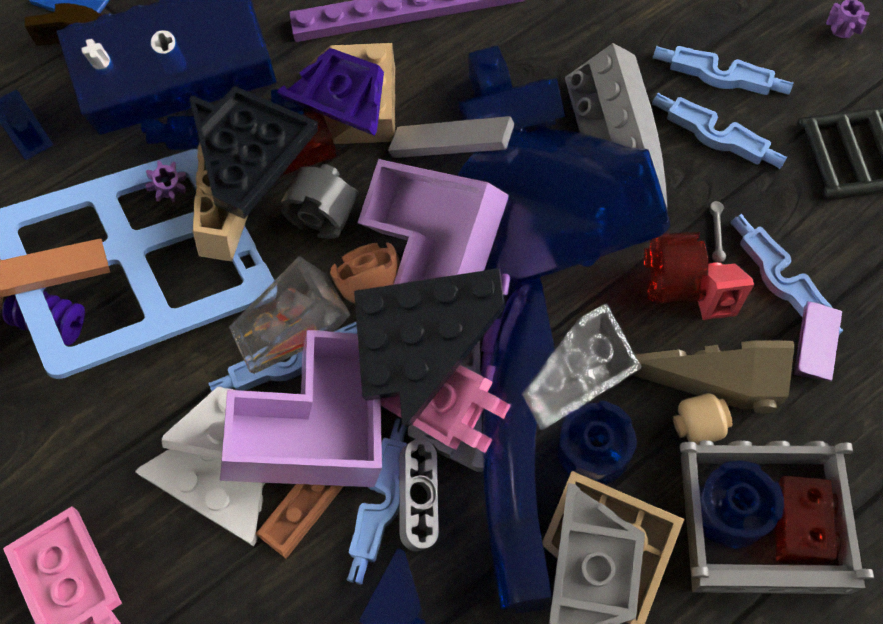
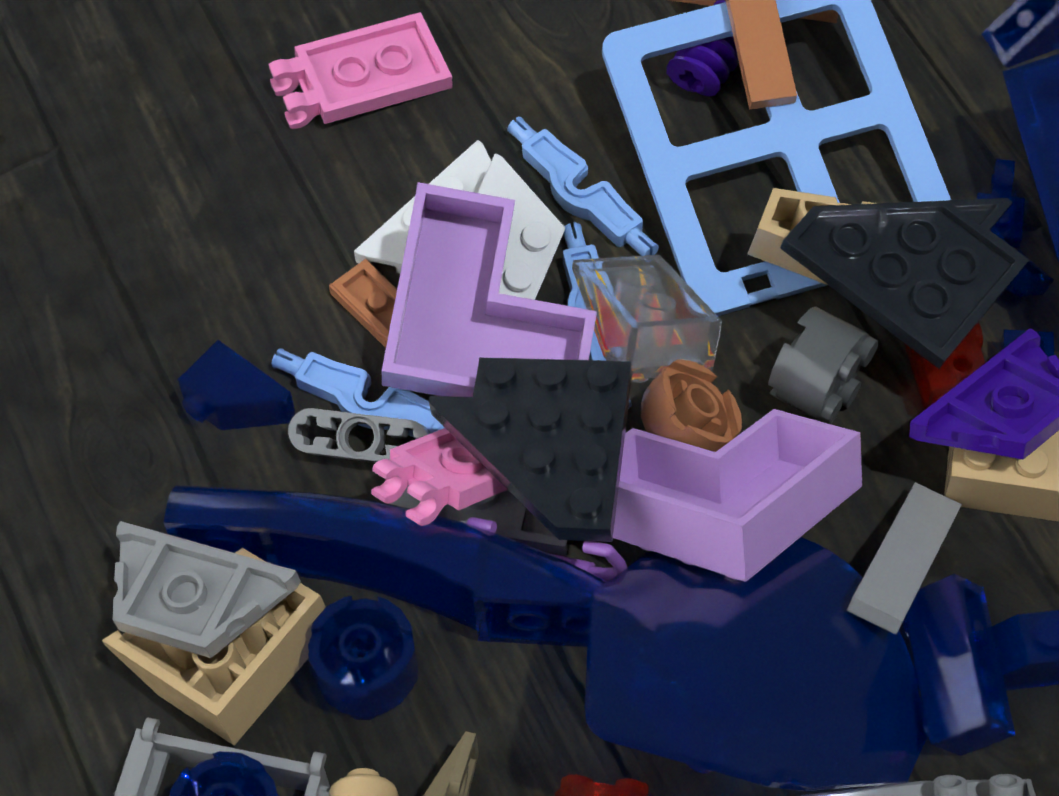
camera: 100 degrees right, 5 degrees down
medium lavender gear [145,160,186,203] -> none
clear wedge [522,303,642,430] -> none
none -> light blue piece [507,117,659,261]

